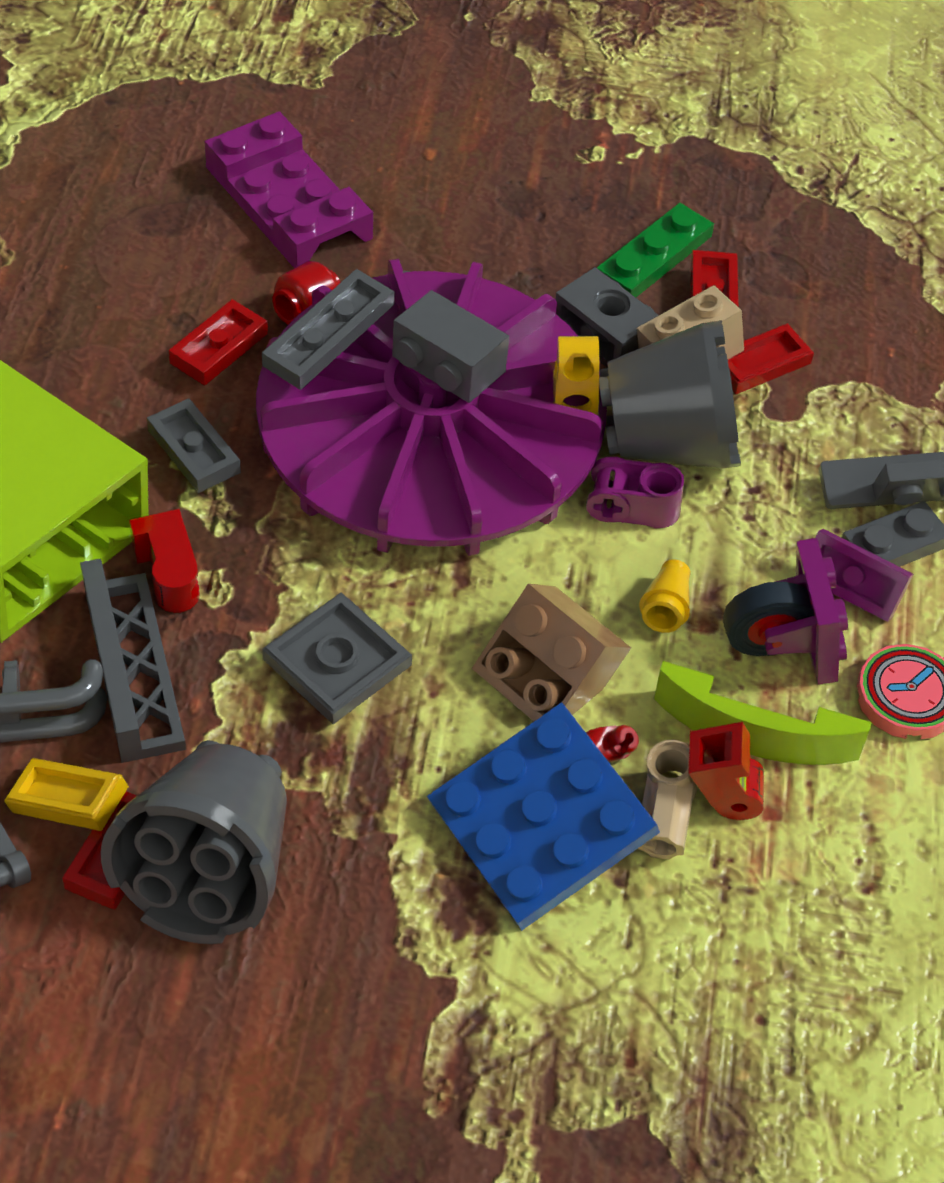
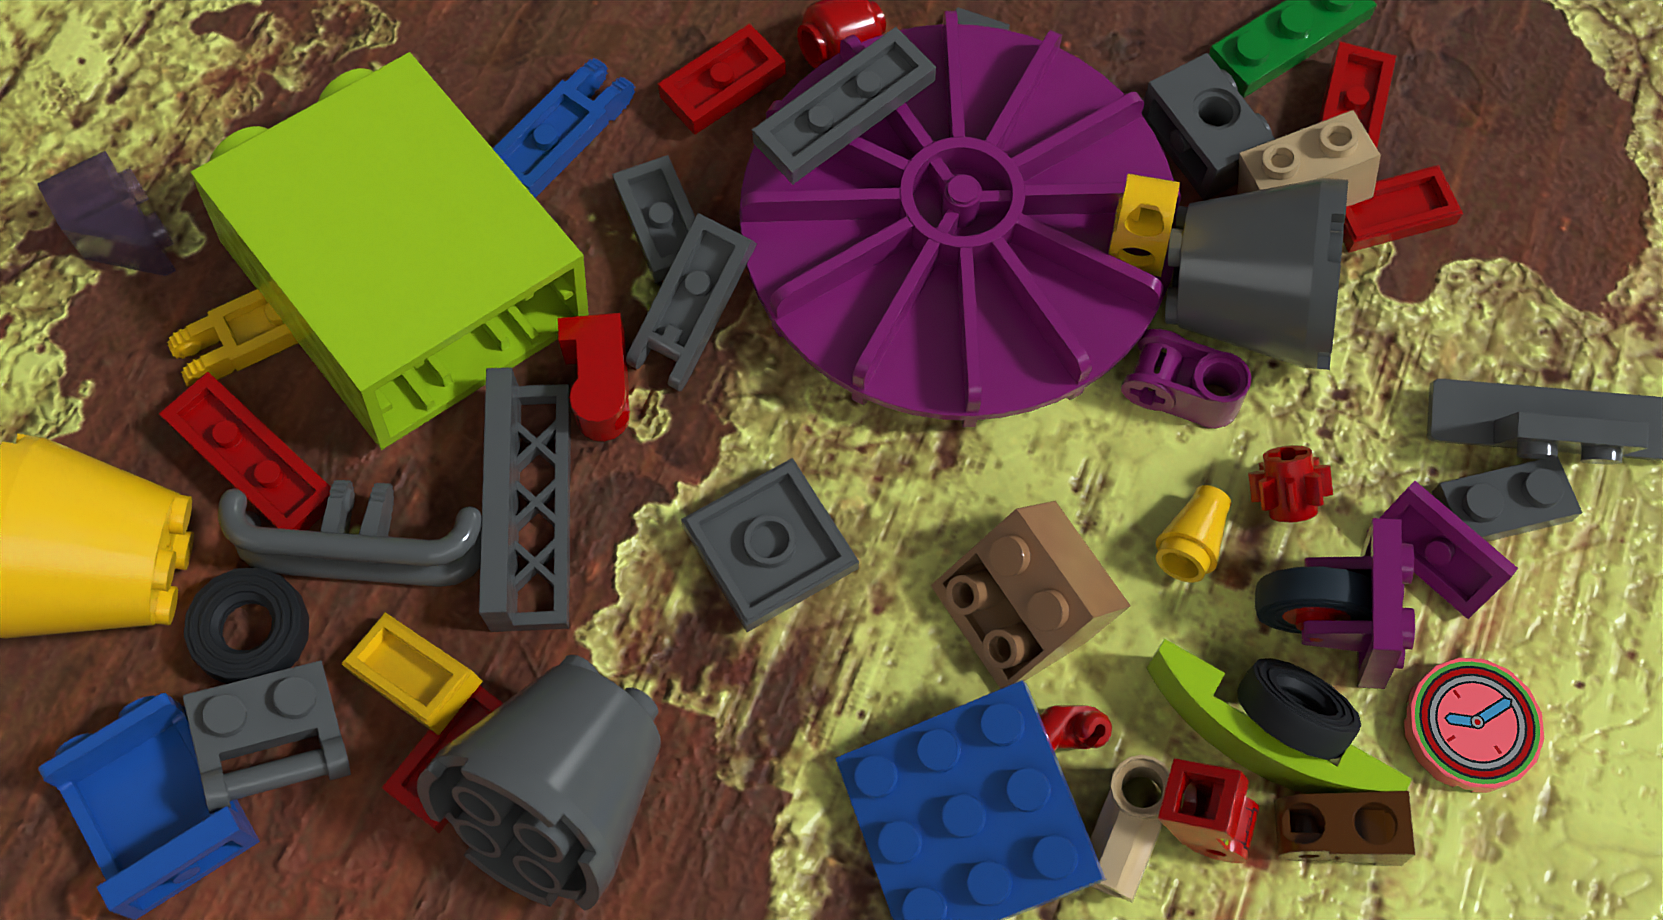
camera: 15 degrees right, 15 degrees up
dark grey brick [392,290,509,403] -> none
none -> blue hinge [493,58,636,198]
none -> dark grey hinge [625,213,757,391]
none -> black tyre [1237,658,1362,760]
none -> red gear [1248,445,1333,523]
none -> reddish brown leg [1274,791,1415,866]

